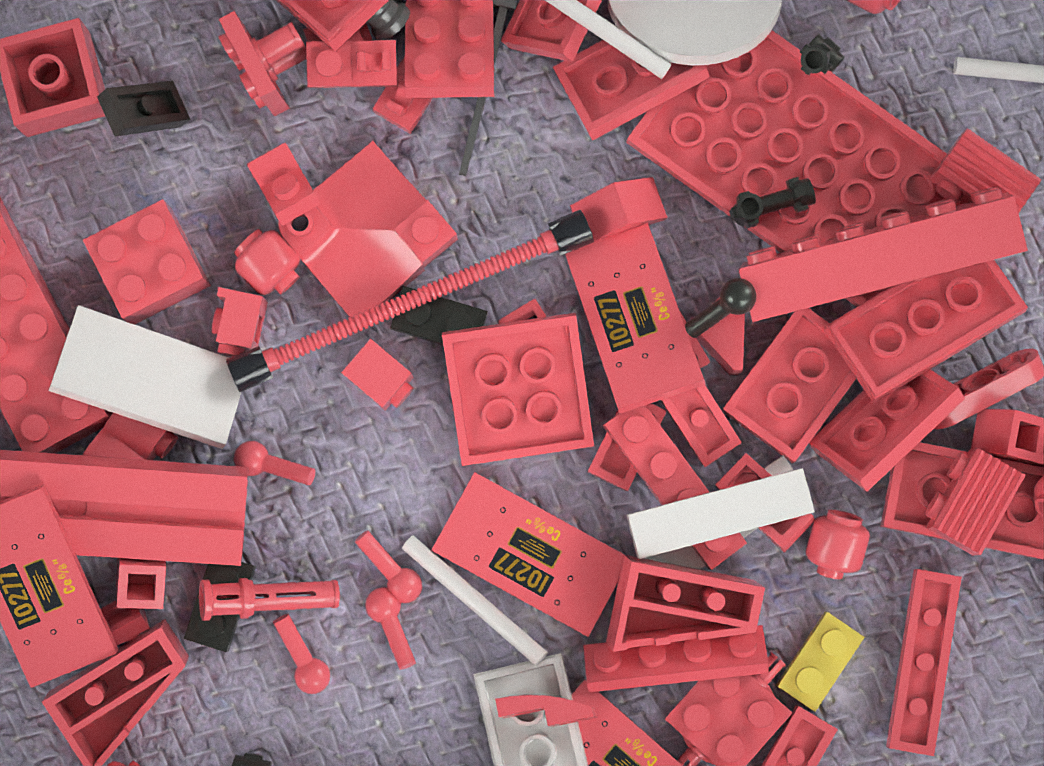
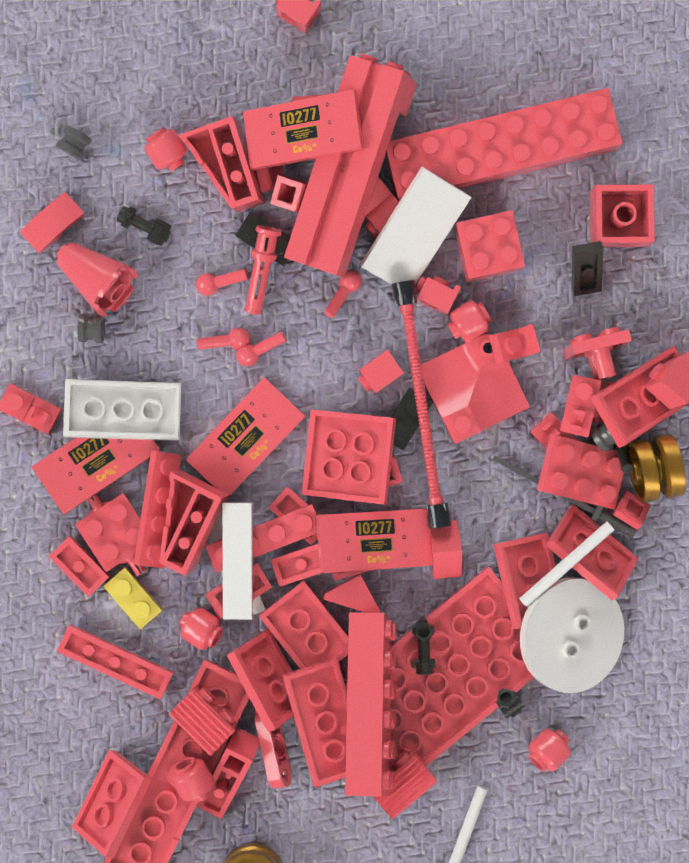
camera: 110 degrees right, 5 degrees up
white bar [402,535,548,666] -> none
coral slope [495,695,597,727] -> none
pearl dark grey bar [685,278,756,338] -> none

